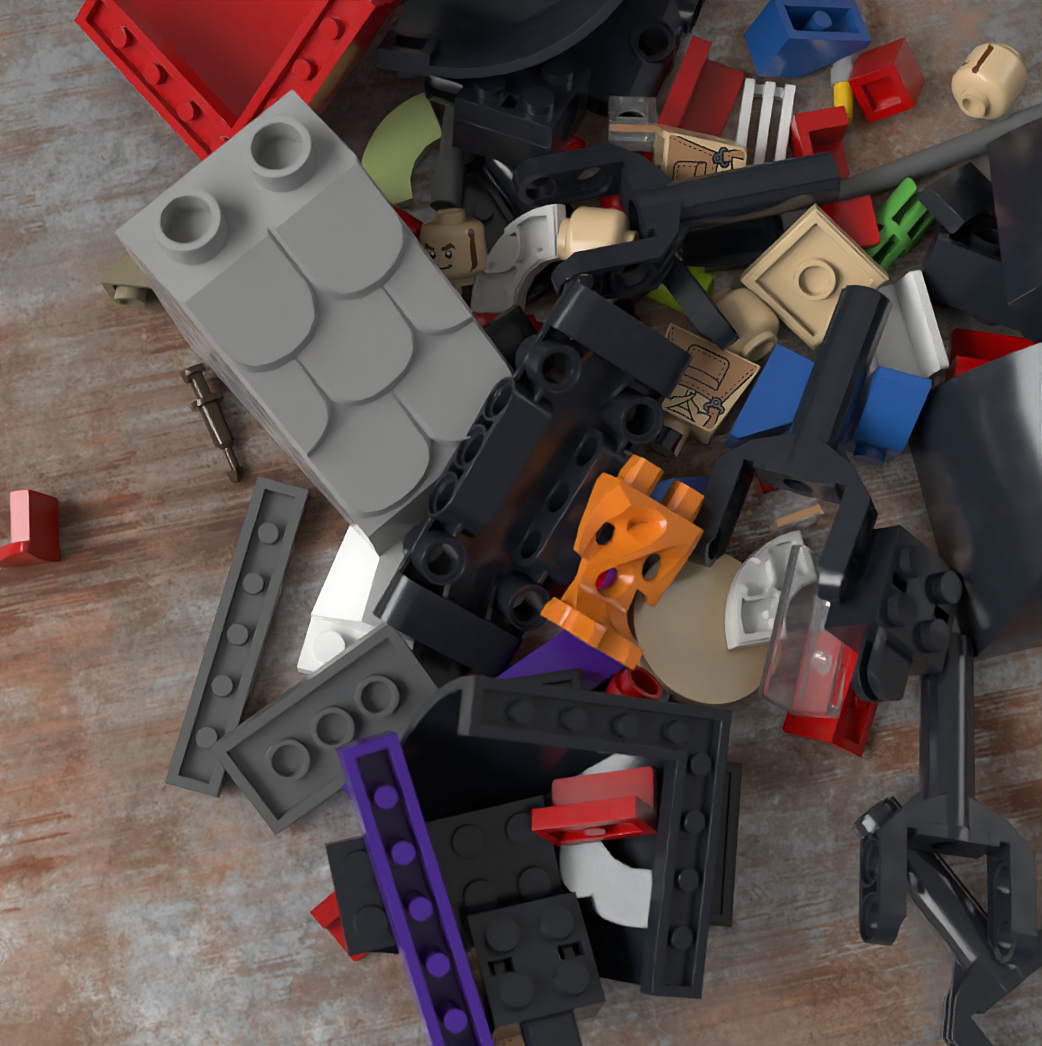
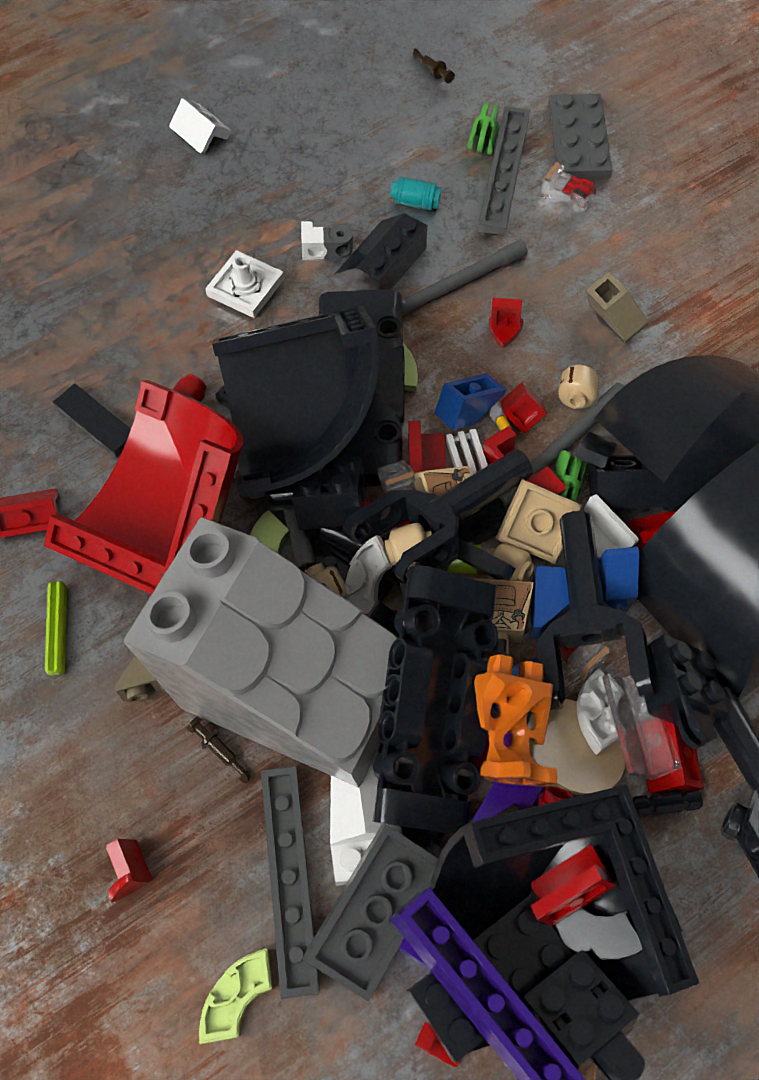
camera: 20 degrees left, 15 degrees down
none -> lime axle [45,581,67,676]
none -> yellowish green tile [199,949,273,1044]
none -> black axle [632,789,703,817]

